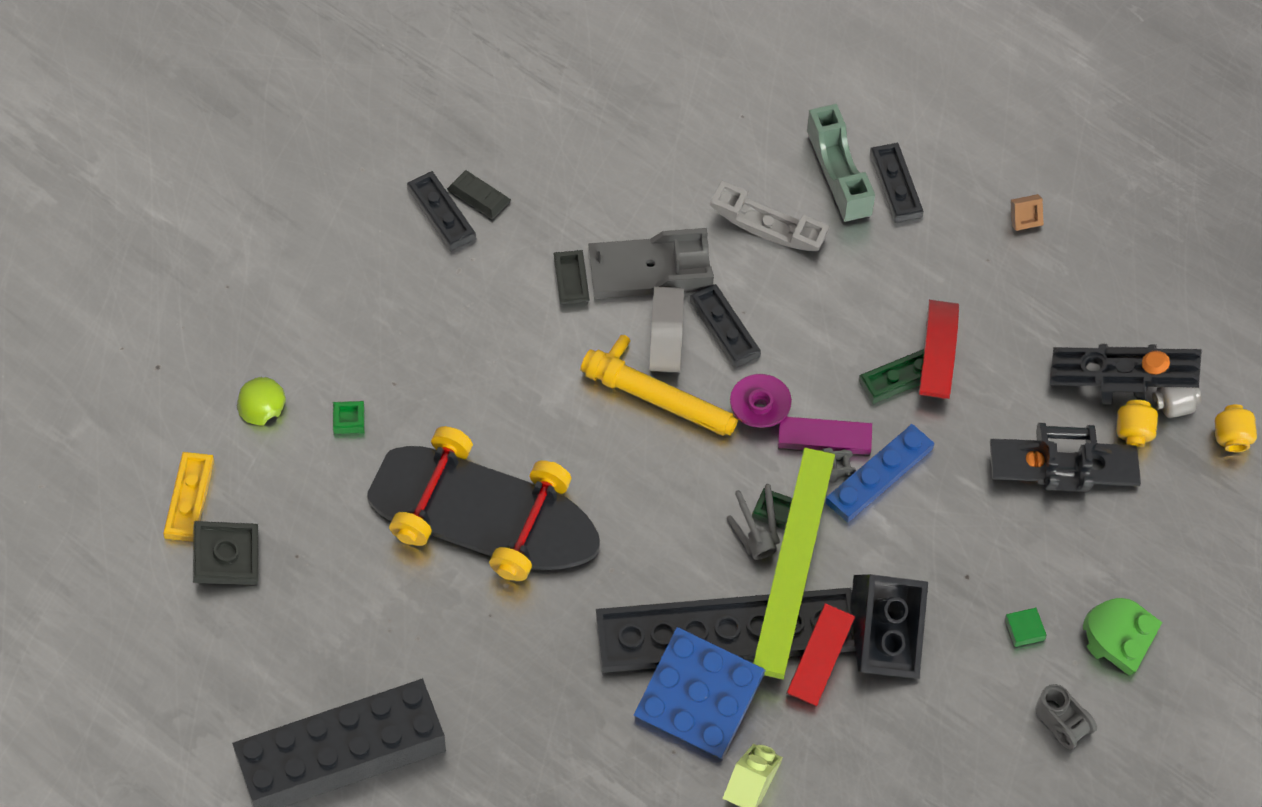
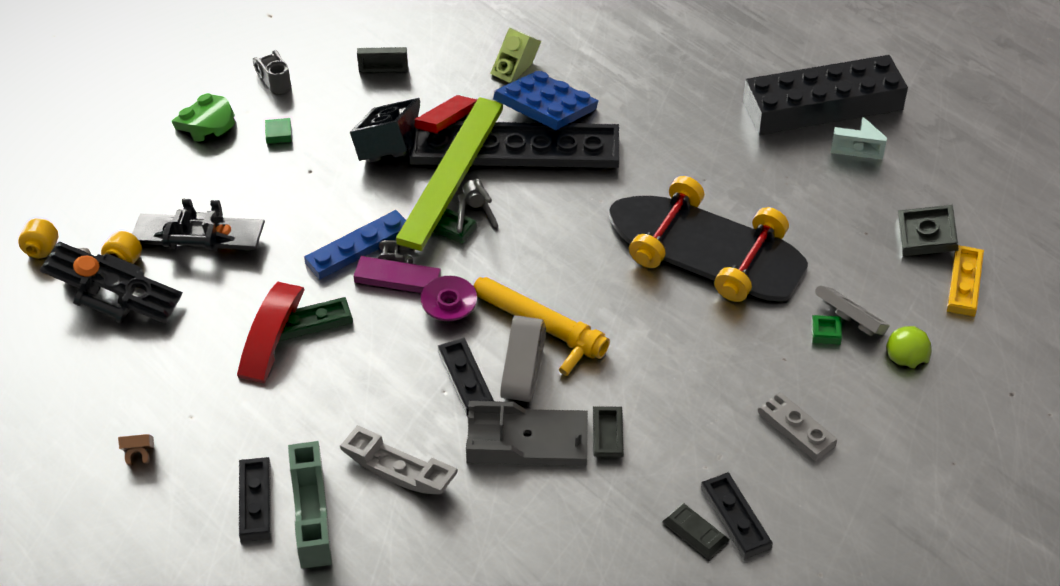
camera: 170 degrees left, 10 degrees down
none -> pearl dark grey tile [357,47,408,72]
none -> light grey hinge [758,392,837,462]
none -> light grey hinge [815,286,890,336]
none -> light aqua slope [831,118,887,160]

